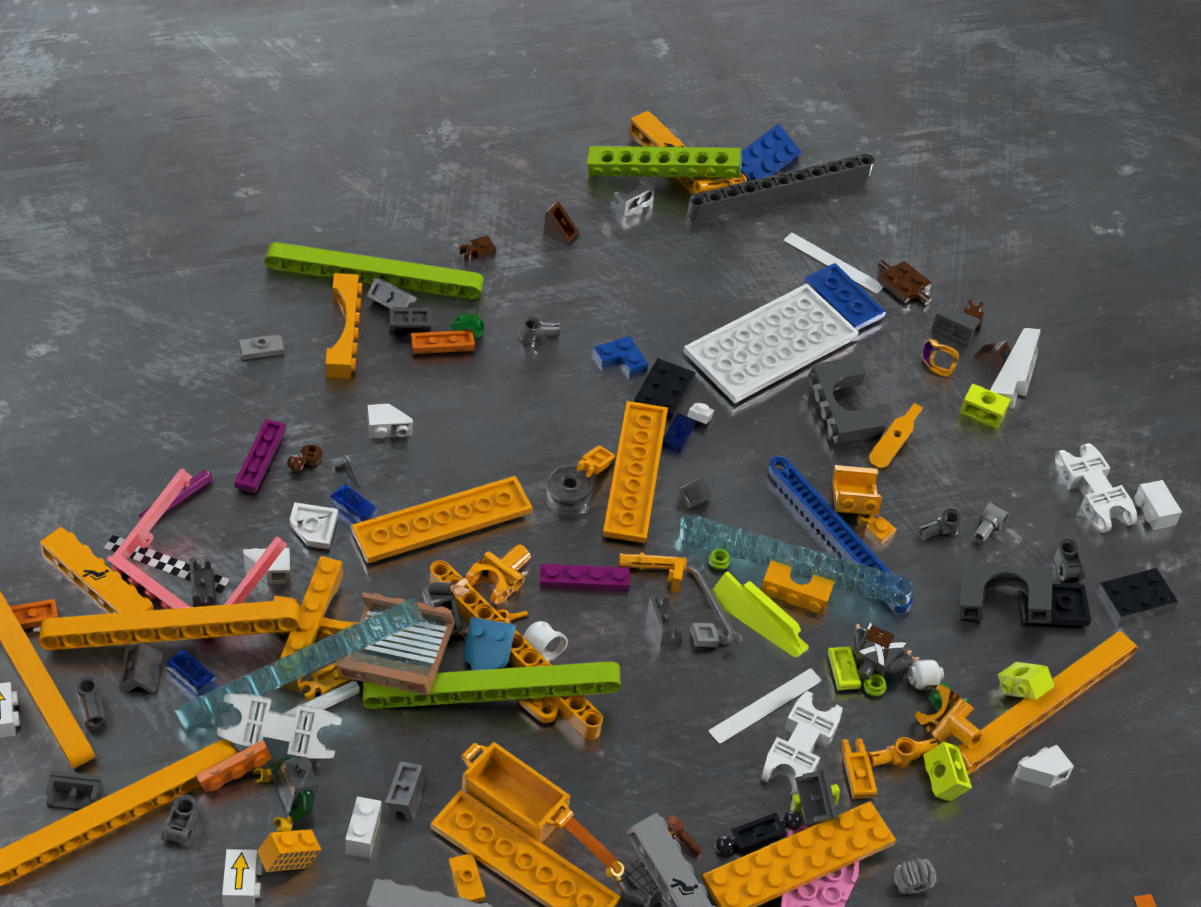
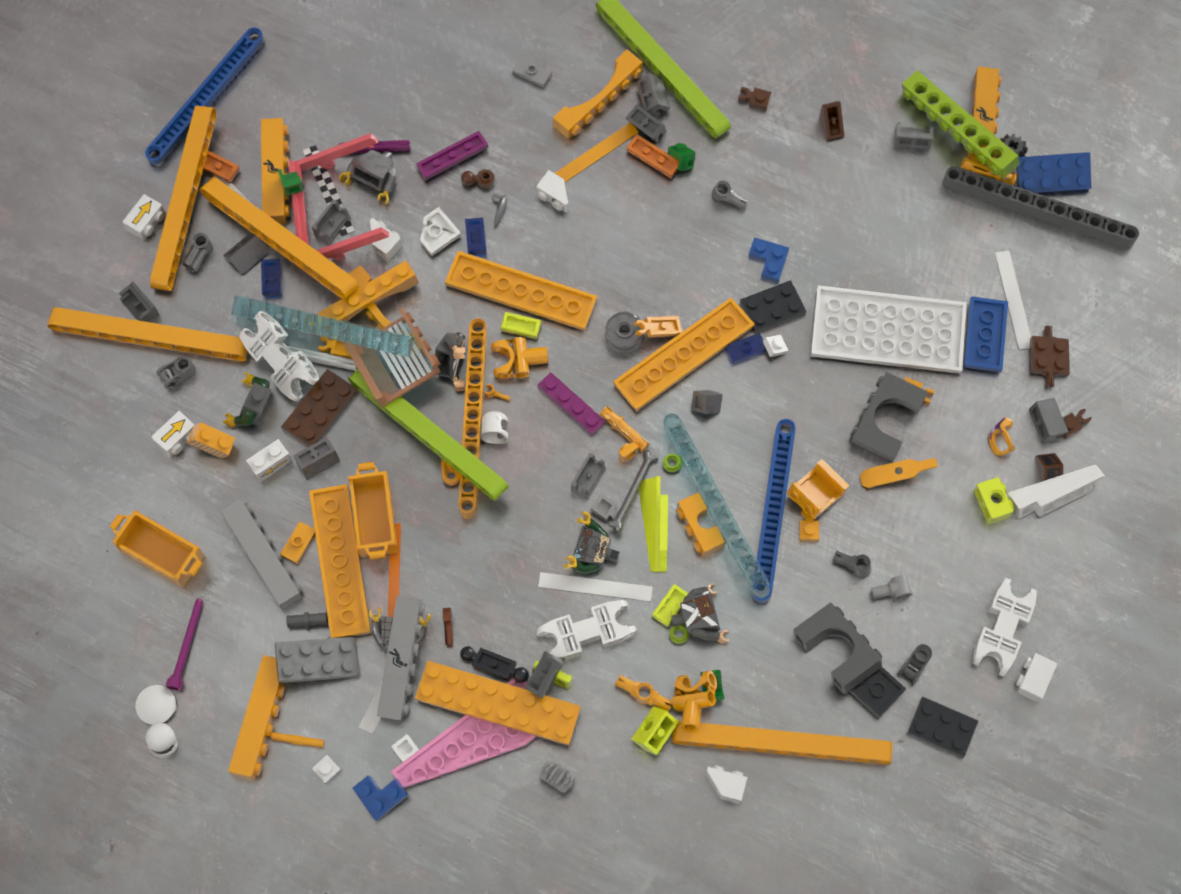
camera: 50 degrees right, 20 degrees up
orange plate [196,740,273,794] -> none
dark azure plate [463,617,516,671] -> none
light orange hinge [841,738,877,799] -> none
white head [908,659,944,690] -> none
neon yellow brick [997,662,1055,700] -> none
none -> green panel [278,169,304,197]
none -> reddish brown plate [281,369,358,447]
none -> flat silver torso [339,150,396,206]
none -> neon yellow plate [500,312,541,339]
none -> light orange sticker [555,123,639,183]
none -> torso [563,512,620,574]

